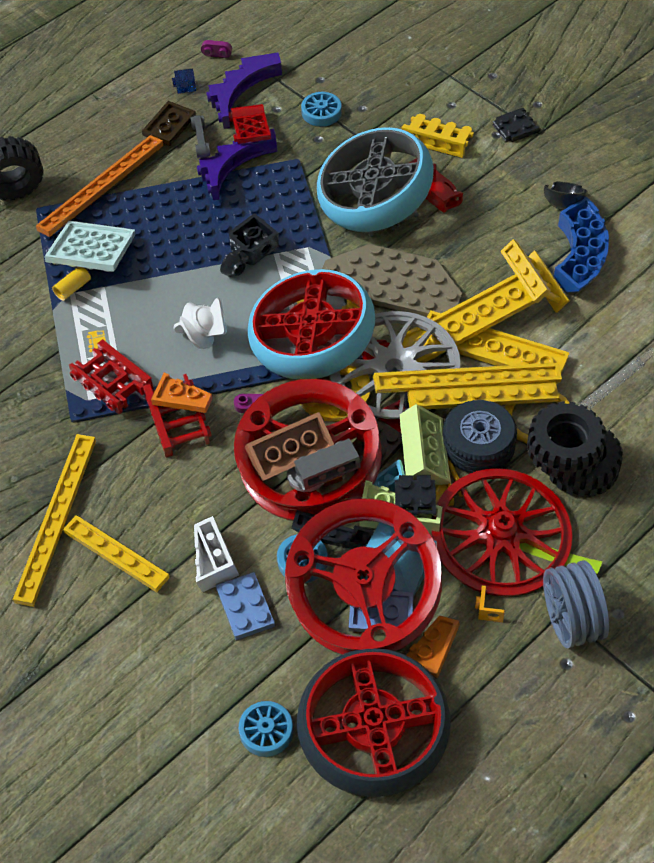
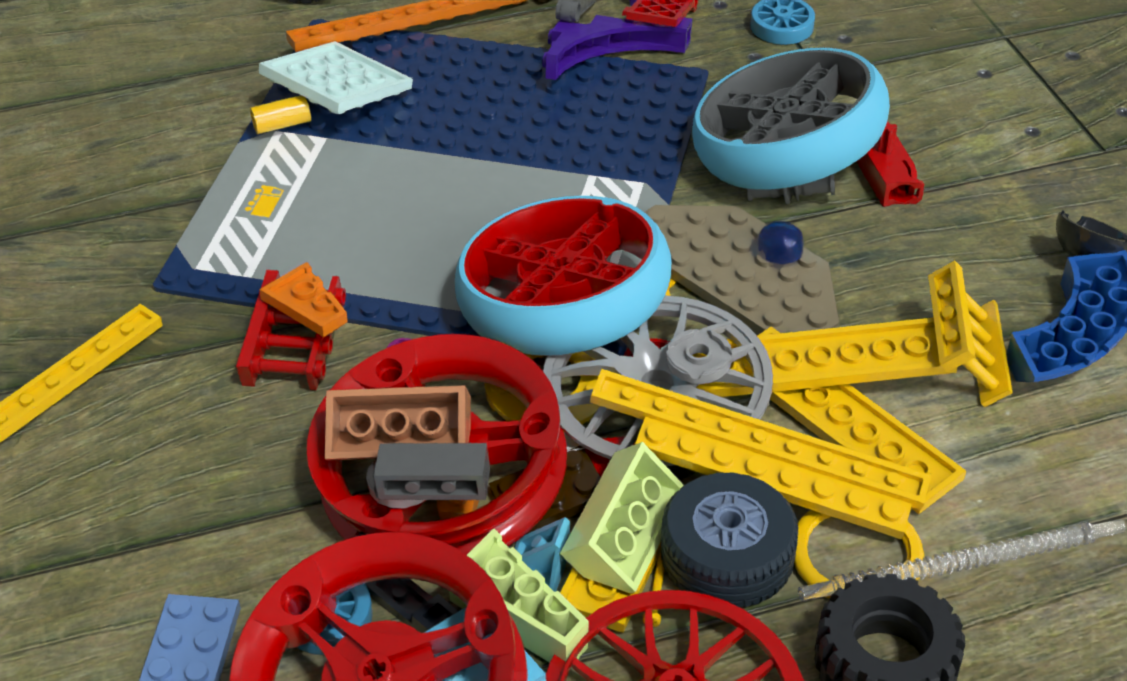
camera: 25 degrees right, 10 degrees down
yellow plate [63,515,170,593] -> none
red fence [69,339,154,414] -> none
white helmet [173,298,227,349] -> none
white wedge [194,516,239,593] -> none
black brick [220,213,279,276] -> none
black plate [395,475,436,516] -> none
yellow fence [401,114,474,158] -> none
black plate [492,108,541,142] -> none
black tyre [527,401,606,479] -> none
none -> light grey tile [666,329,732,384]
none -> clear blue hair [757,221,804,264]

